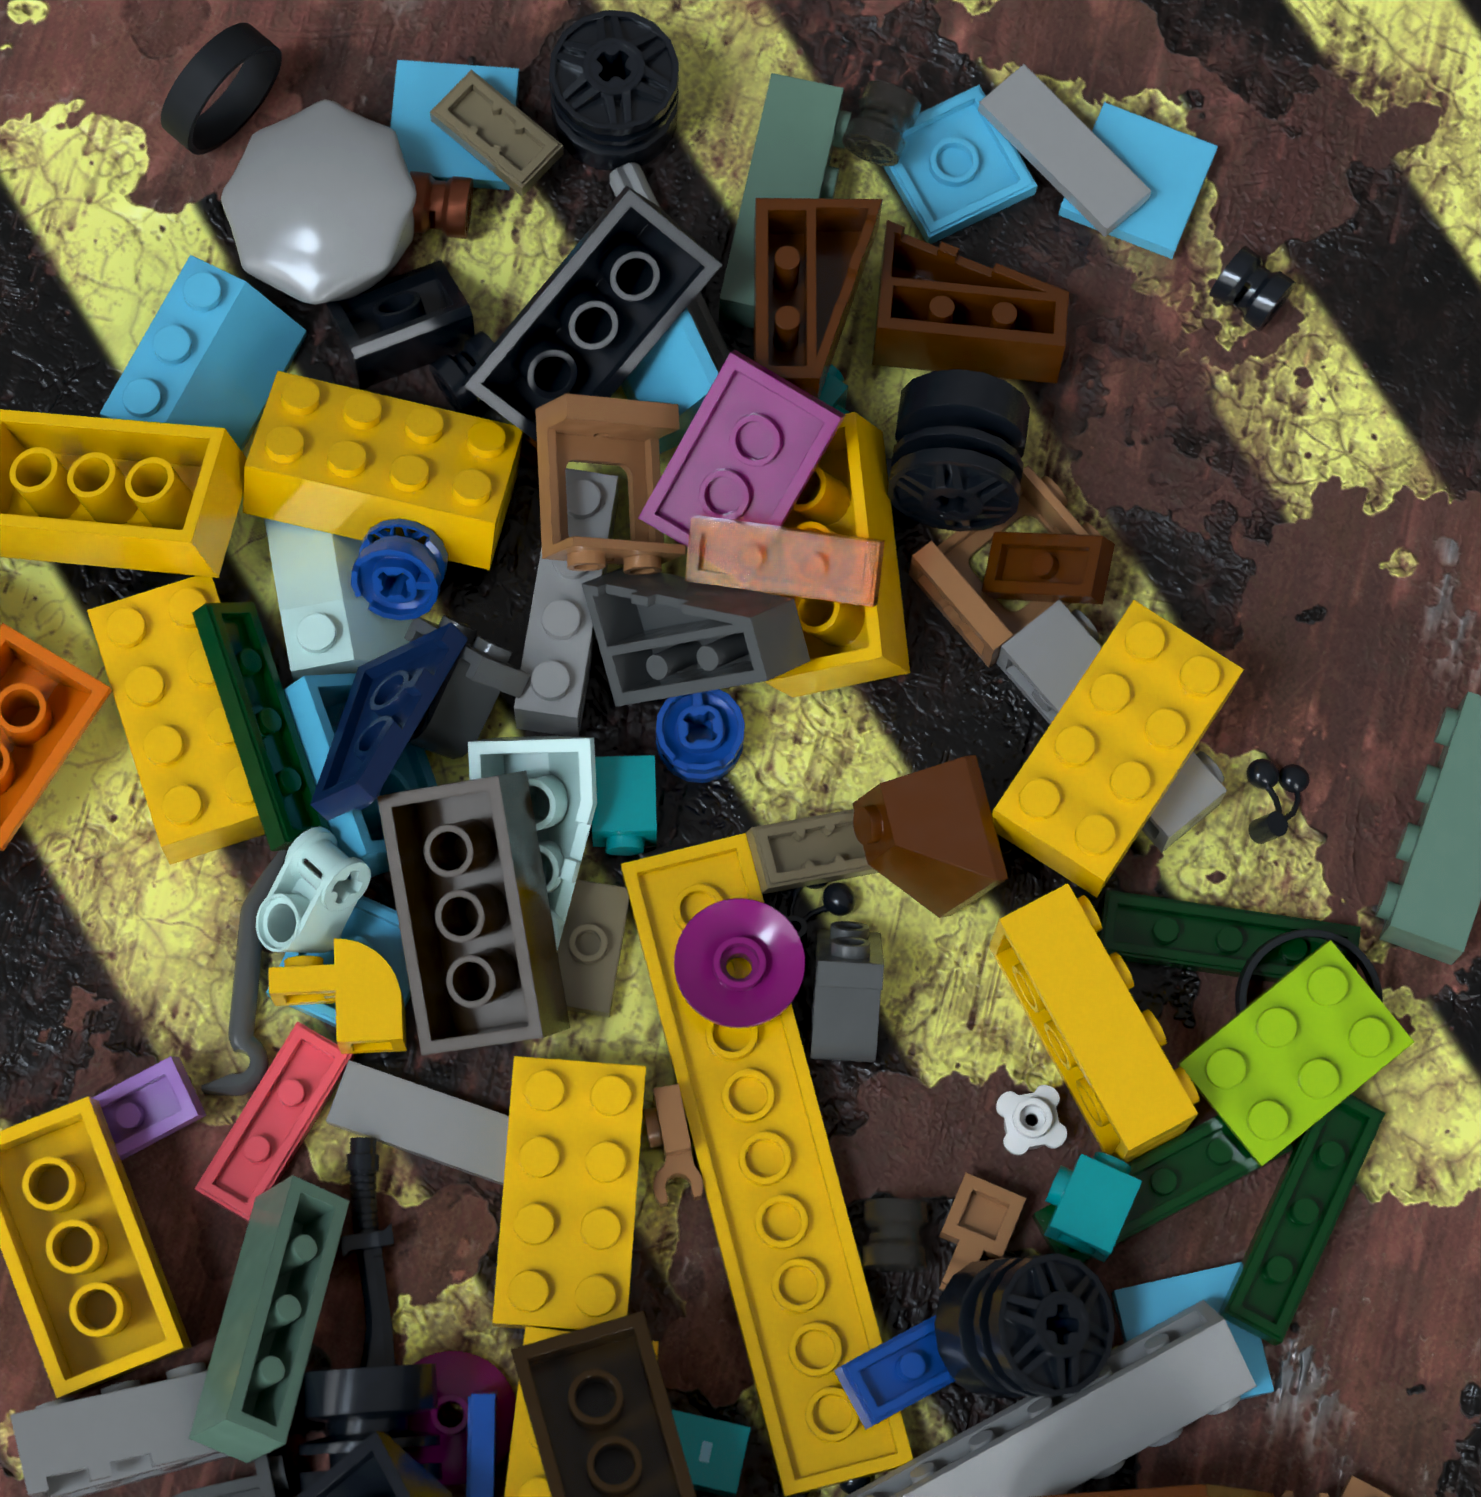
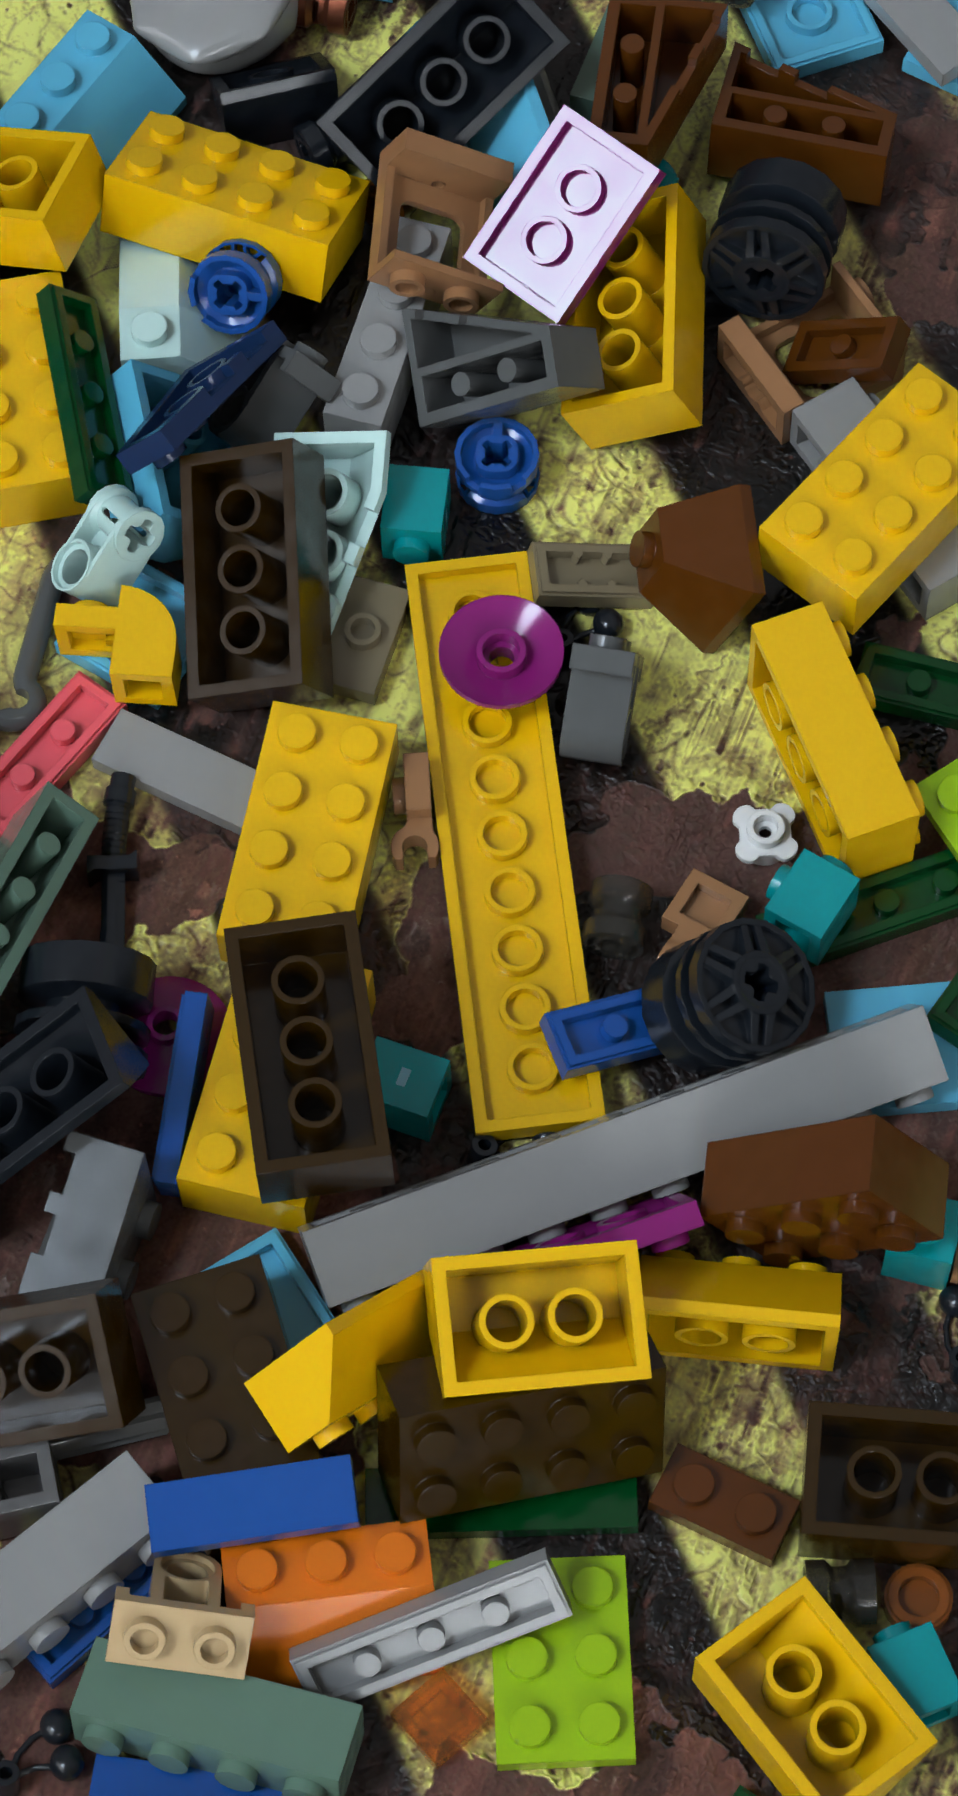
camera: 15 degrees right, 10 degrees down
clear orange tile [685,515,885,607] -> none

